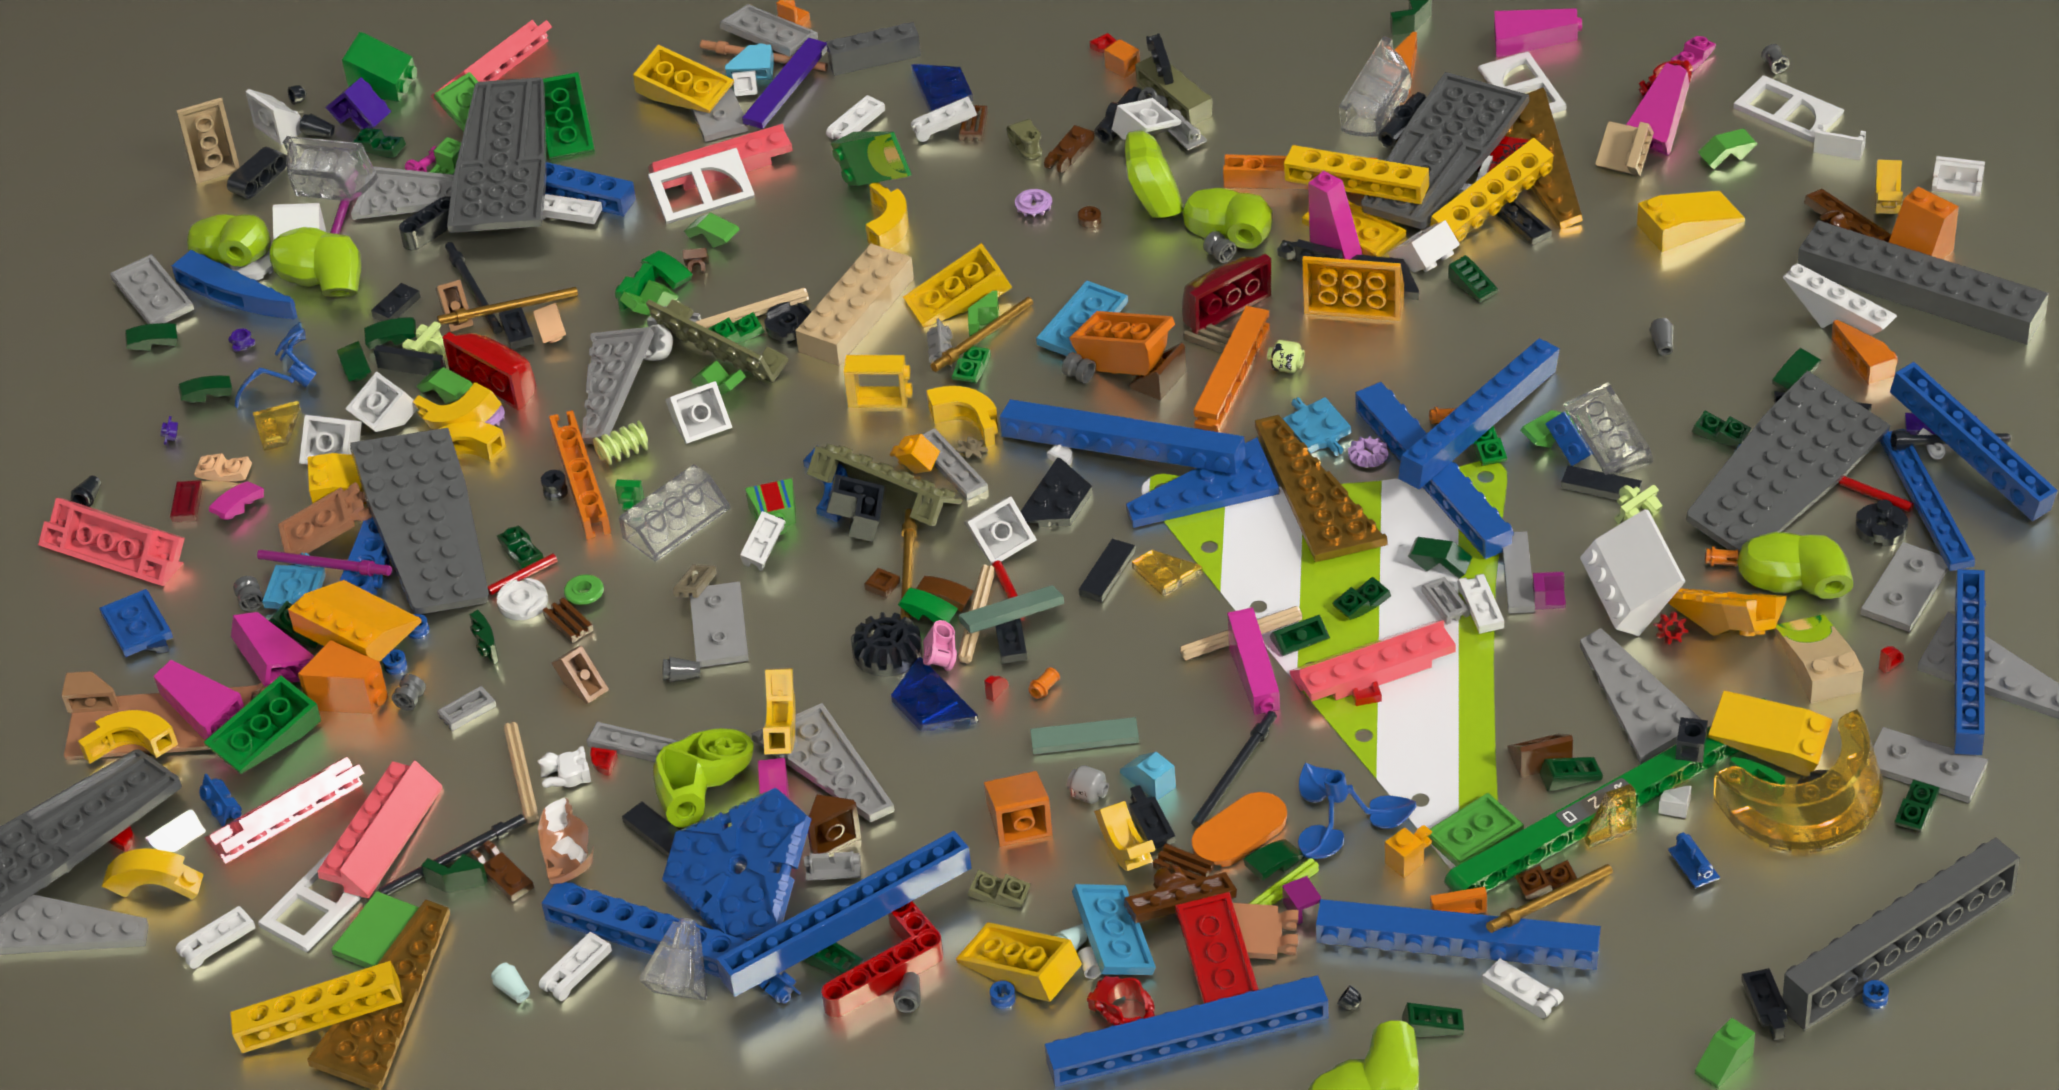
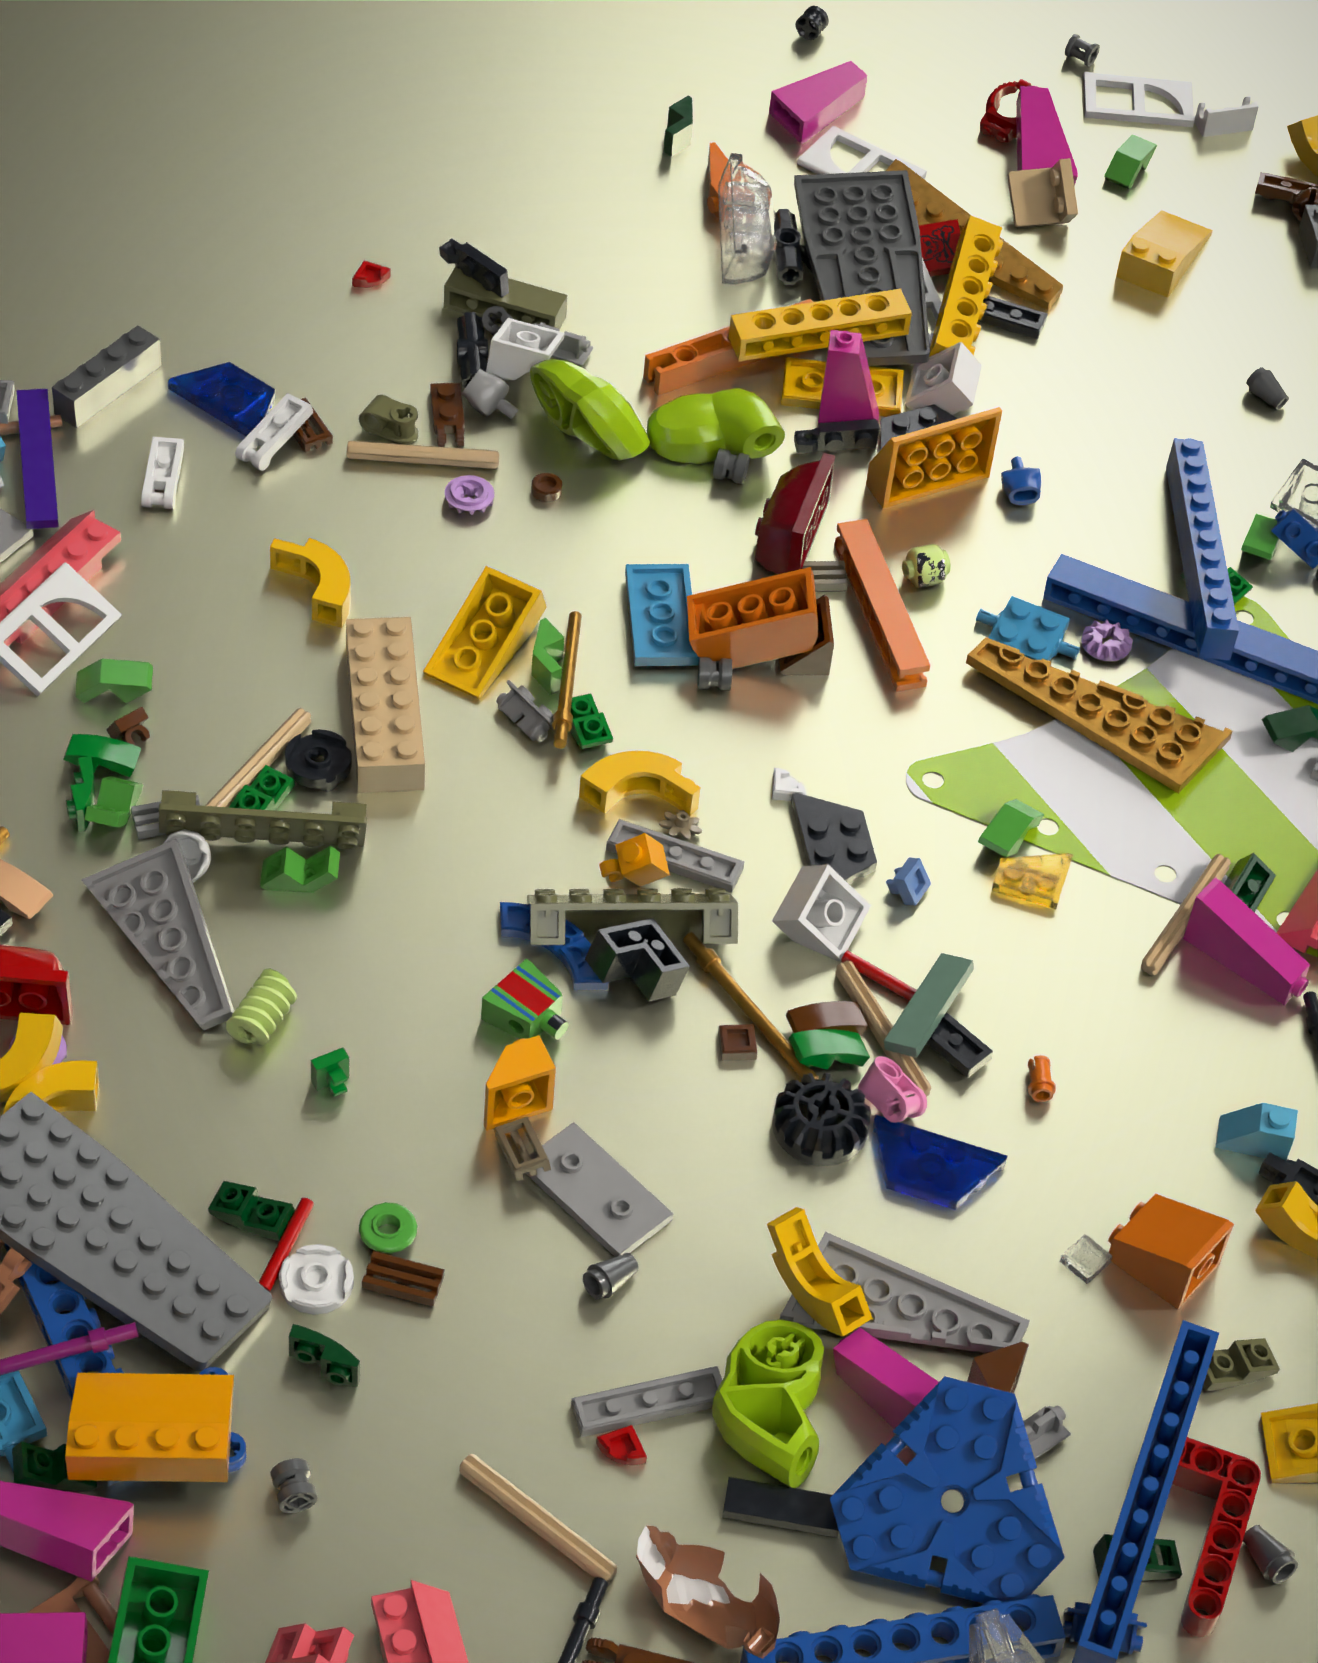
camera: 45 degrees left, 5 degrees up
orange slope [298,640,388,714] -> none
light grey tile [437,686,496,731] -> none
white animal [538,746,591,788] -> none
black wheel [541,470,568,501] -> none
orange piece [549,410,611,540] -> none
medium nougat slope [551,646,609,704] -> none
clear slope [619,464,730,562] -> none
white slope [665,381,732,444] -> none
white hinge [740,511,785,571] -> none
green slope [831,132,912,186] -> none
yellow window [843,355,912,408] -> none
red tile [984,675,1009,702] -> none
blue brick [999,399,1246,474] -> none
sand green tile [1030,717,1139,754] -> none
light grey head [1067,765,1109,804] -> none
black tile [1079,538,1136,602] -> none
orange panel [1104,39,1140,78] -> none
blue wing [1126,437,1279,528] -> none
dark green slope [1332,576,1391,620] -> none
orange pin [1429,406,1458,426] -> none
dark green slope [1448,255,1498,303] -> none
dark pink slope [1671,36,1716,72] -> none
none -> tan axle [347,441,499,469]
none -> light grey piece [462,369,518,419]
none -> light orange slope [484,1035,556,1131]
none -> medium blue tile [886,857,931,906]
none -> bright green slope [978,799,1044,858]
none -> blue piece [1001,456,1042,505]
none -> clear tile [1059,1234,1113,1284]

